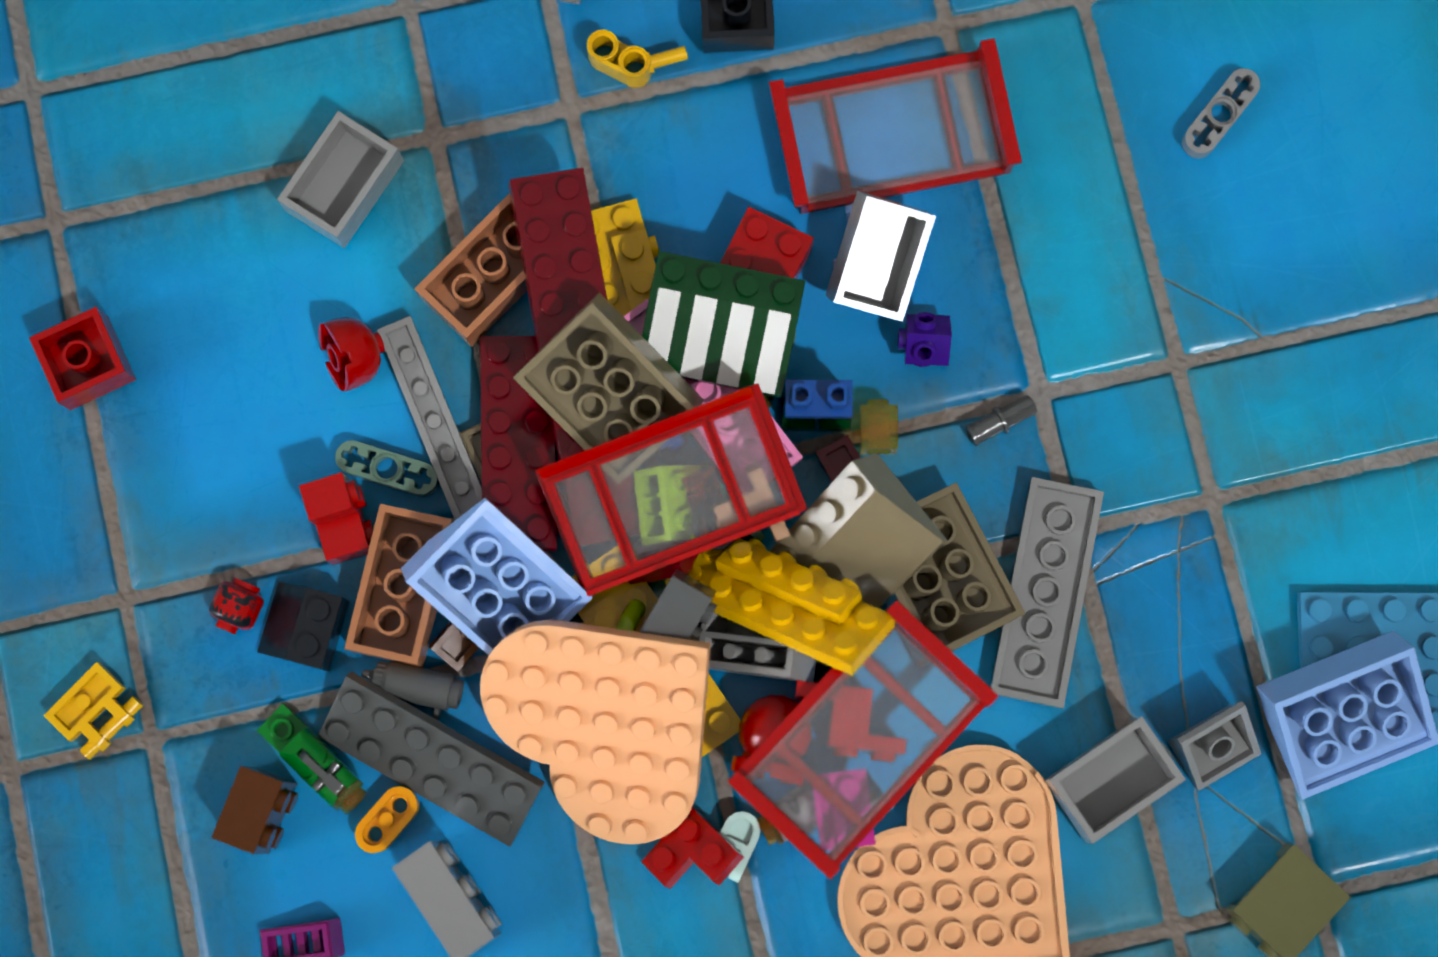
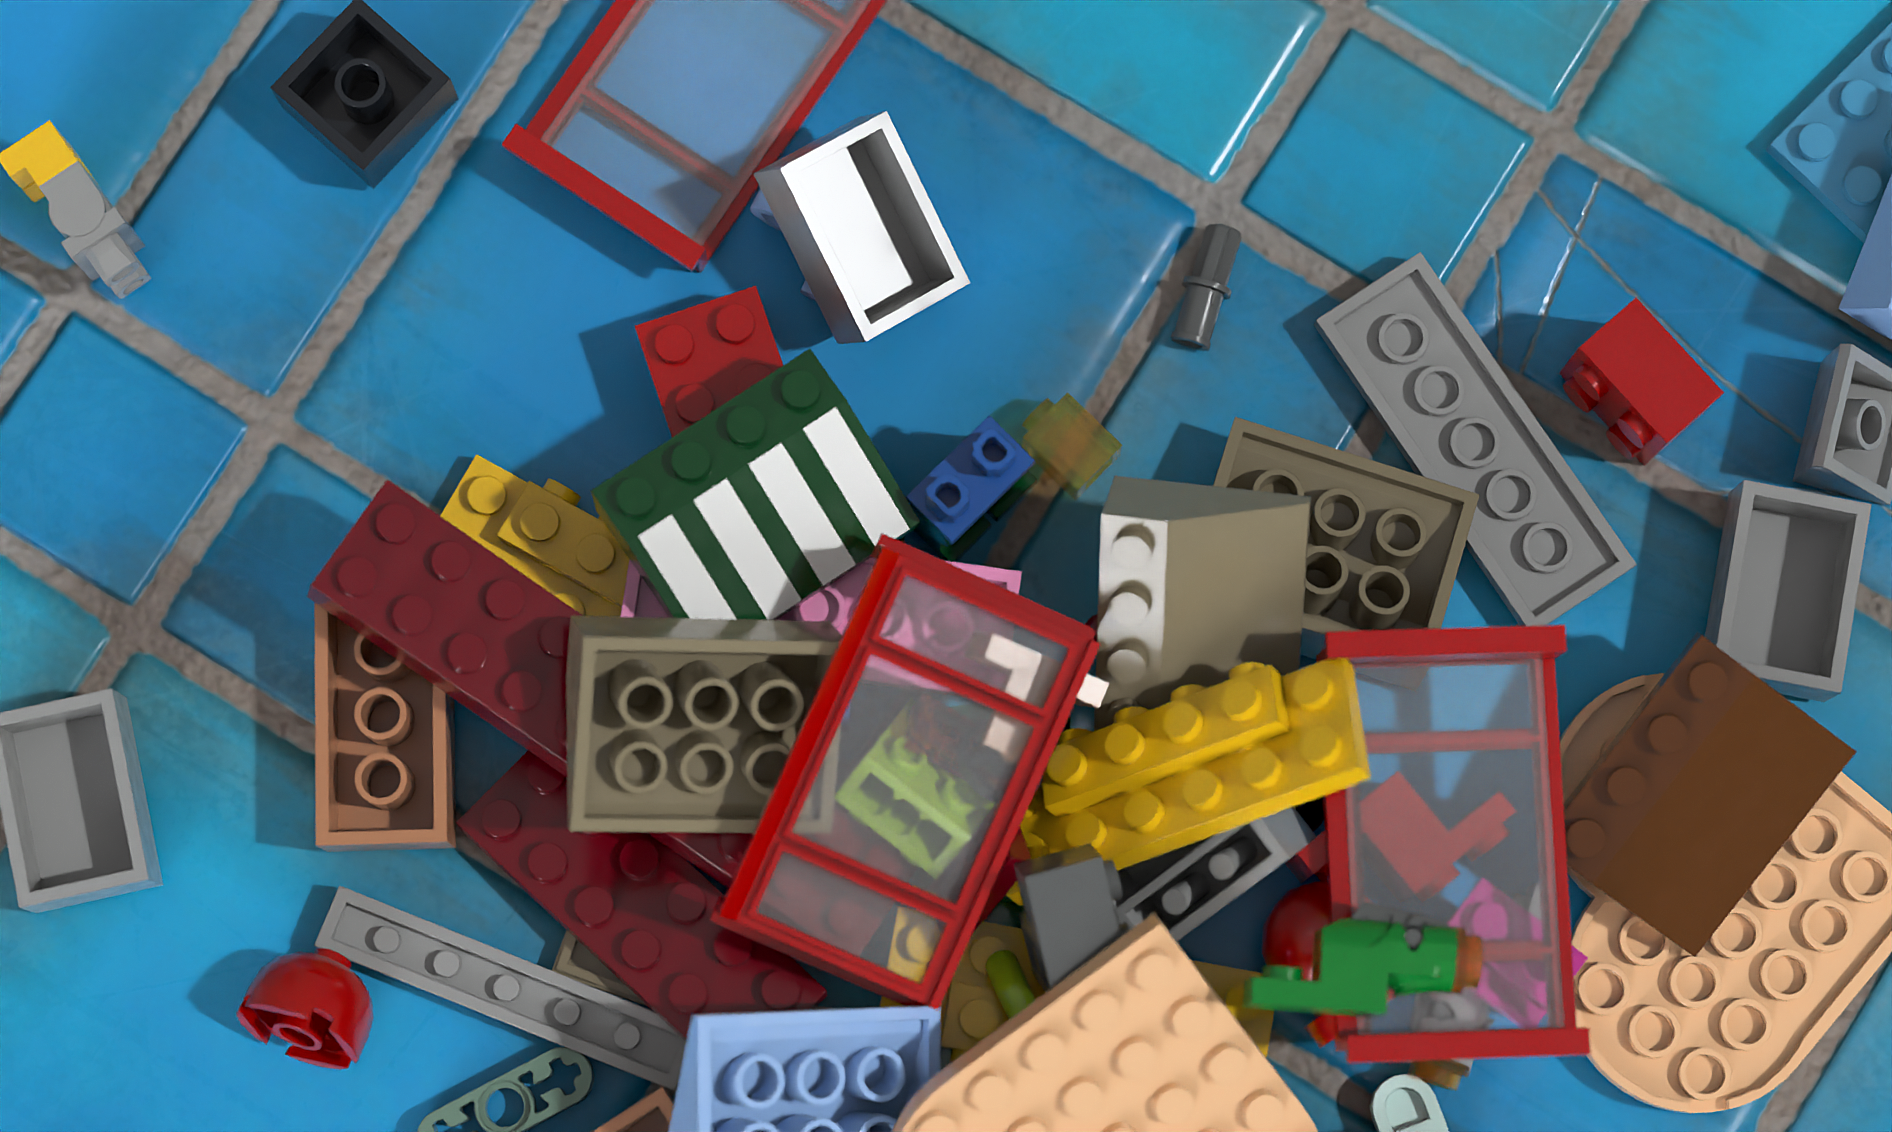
camera: 50 degrees left, 0 degrees up
yellow beam [587,29,688,88] -> none
dark red plate [815,435,860,483] -> none
dark purple brick [897,312,952,367] -> none
none -> green plate [1243,902,1483,1018]
none -> red brick [1559,298,1724,466]
none -> reddish brown slope [1563,632,1857,957]

